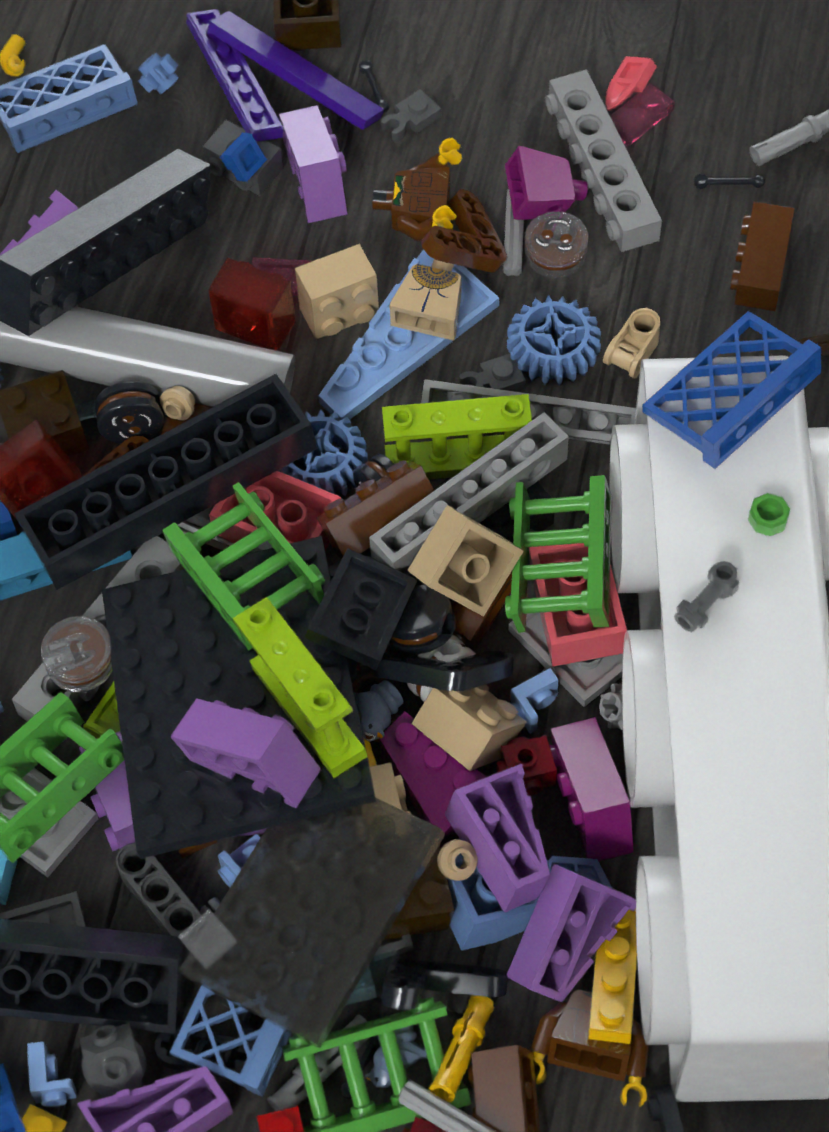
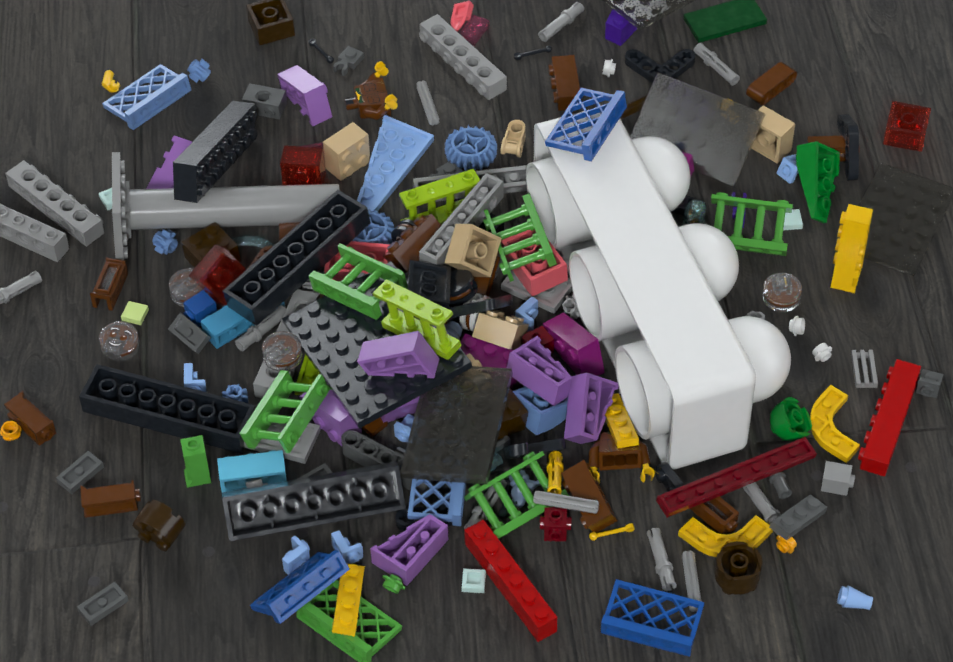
camera: 20 degrees left, 10 degrees down
dark grey hand [80,1023,147,1099] -> none
black head [95,381,164,443] -> none
tan plate [160,386,195,420] -> none
clear tile [178,909,238,970] -> none
dark purple tile [186,9,284,142] -> none
dark purple tile [207,11,384,130] -> none
blue tile [220,132,267,182] -> none
tan torso [389,259,462,340] -> none
reddish brown beam [421,189,507,272] -> none
tan plate [438,840,477,881] -> none
magenta torso [505,146,588,220] -> none
clear head [525,211,589,278] -> none
dark grey bar [674,561,739,632] -> none
bright green tile [748,493,791,536] -> none
none -> light grey pin [235,305,286,351]

